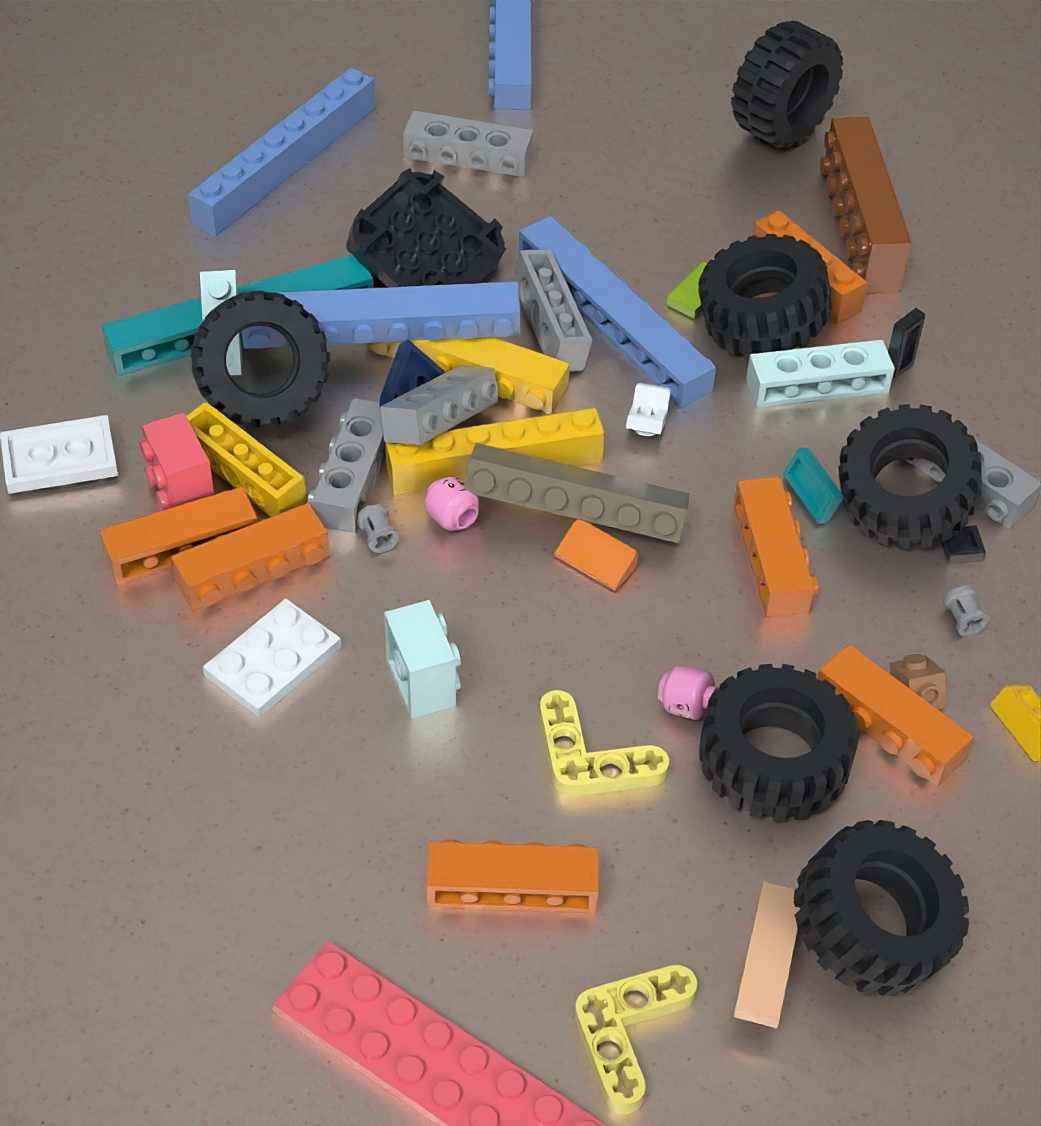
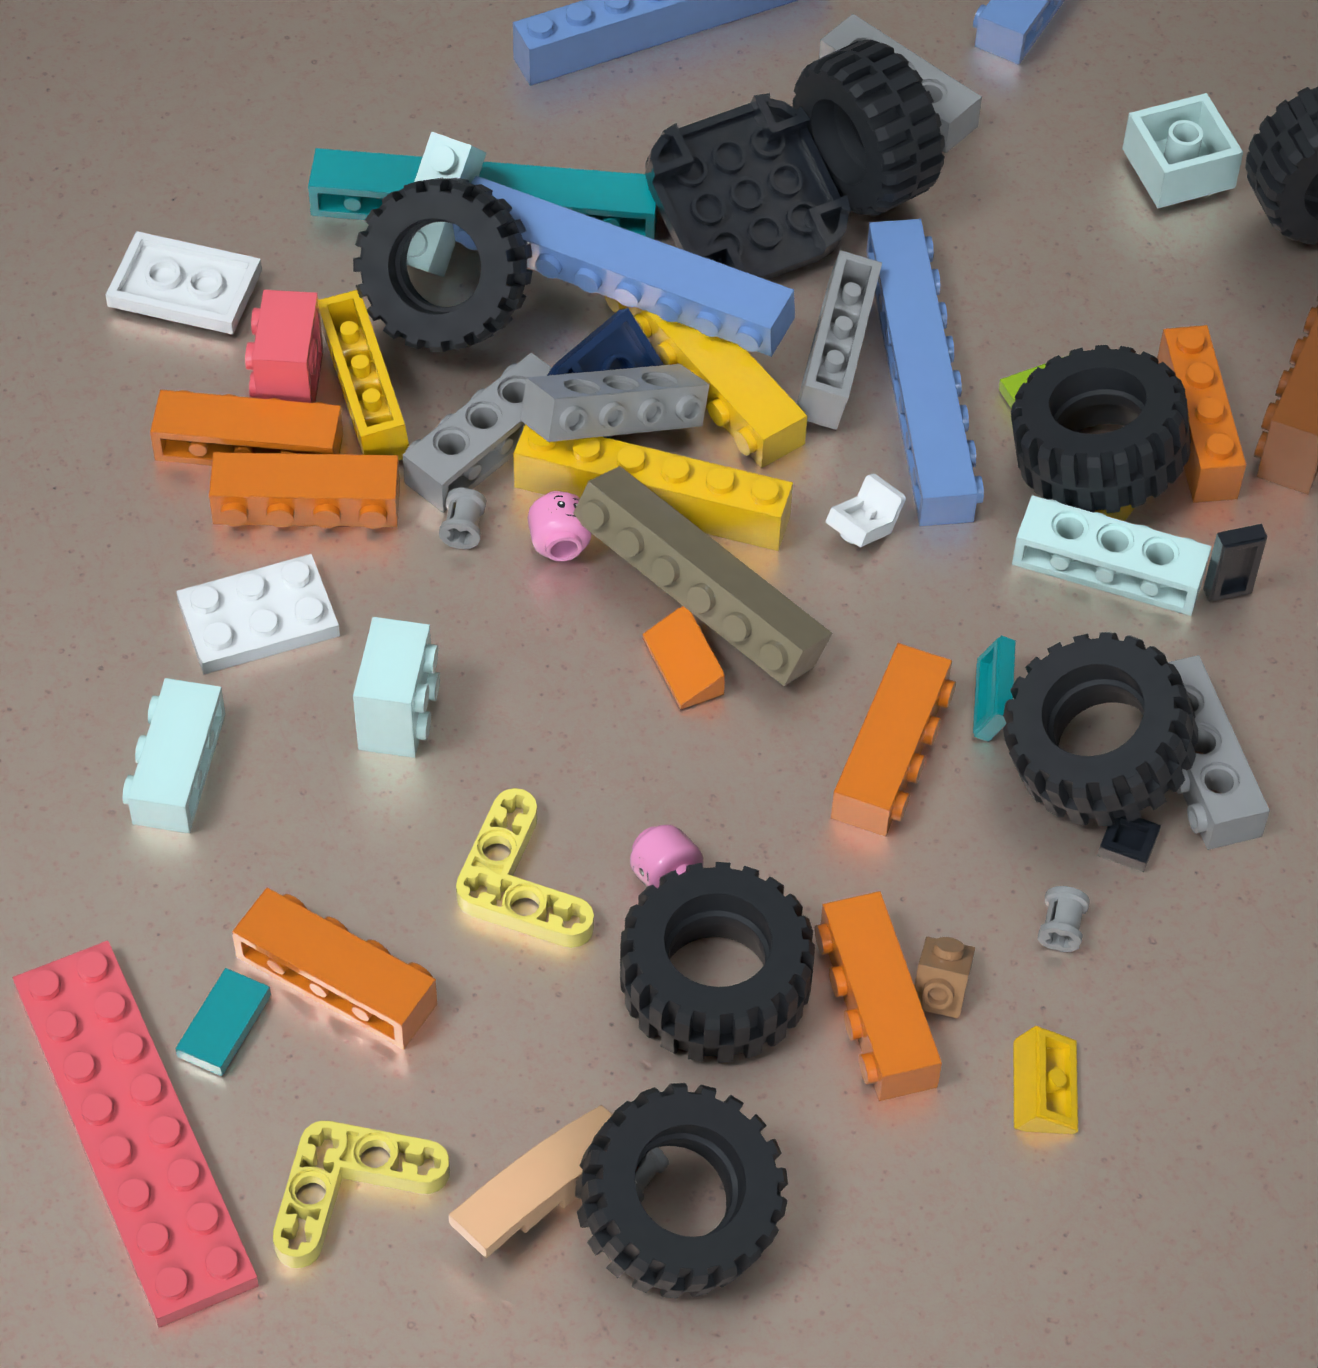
camera: 30 degrees right, 5 degrees up
none -> light aqua brick [122,678,226,834]
none -> teal tile [175,968,271,1076]
none -> black tyre [793,39,945,216]
none -> light aqua brick [1122,93,1243,208]

